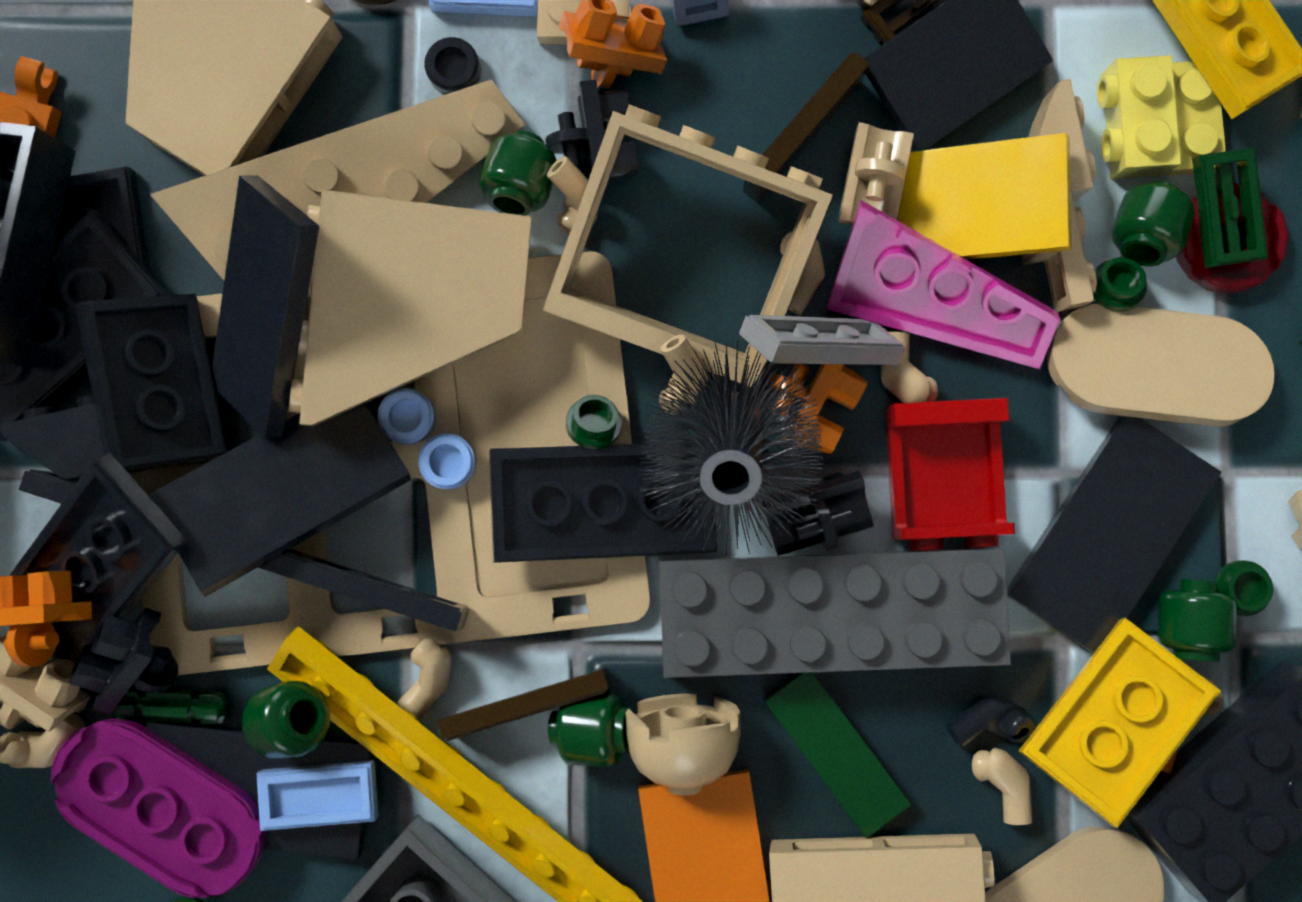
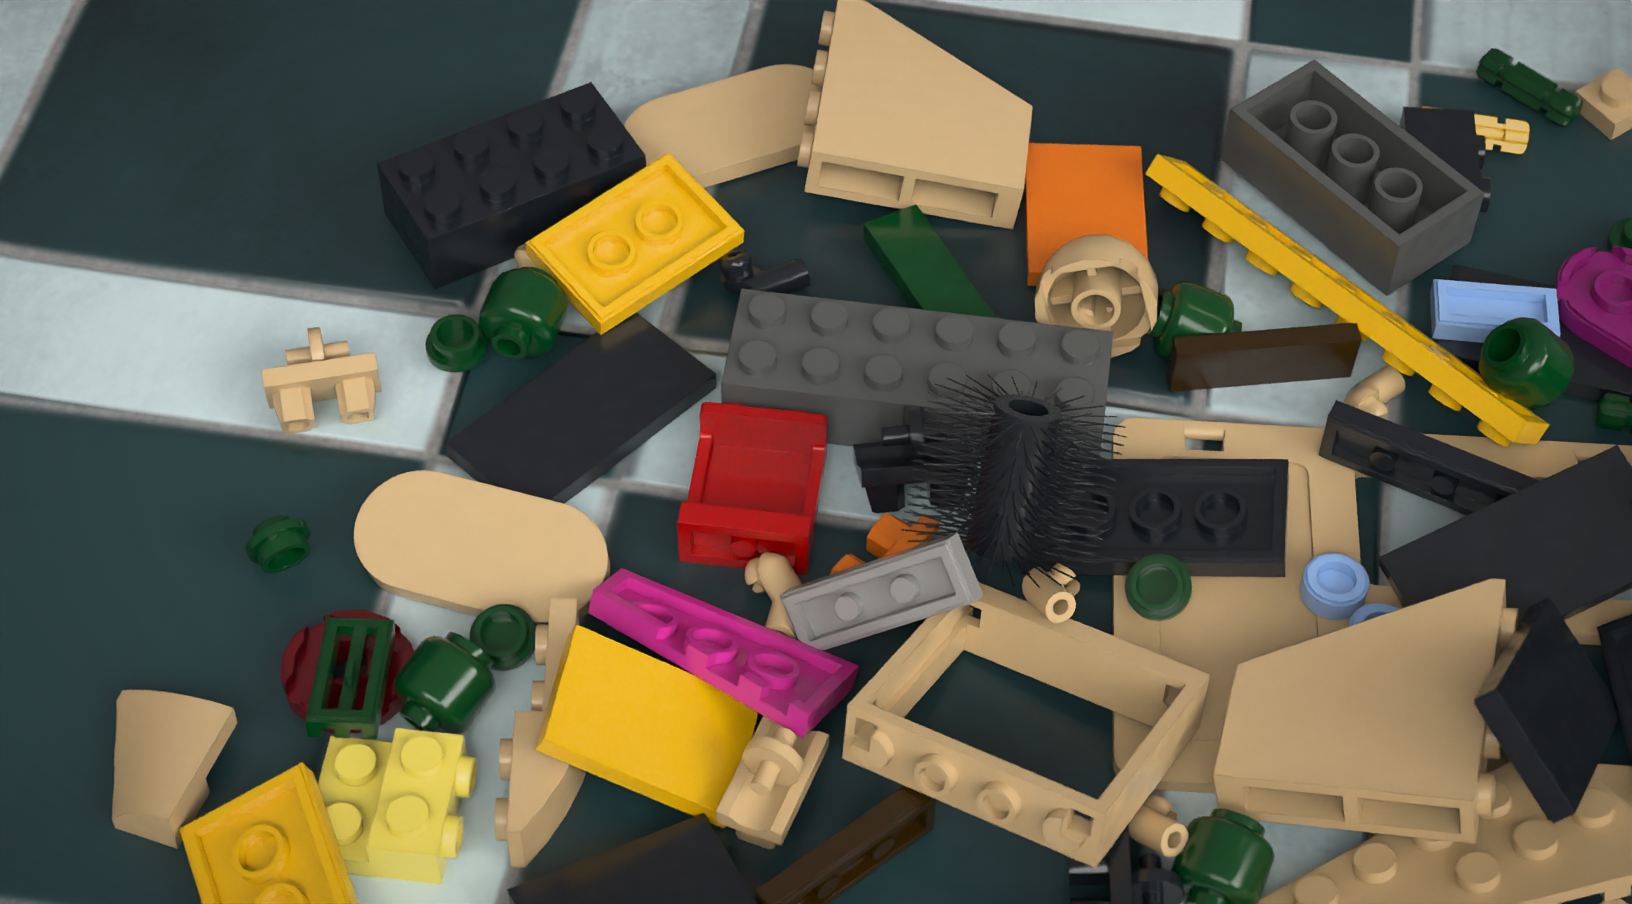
camera: 170 degrees left, 35 degrees down
tan arm [972,748,1033,825] -> none

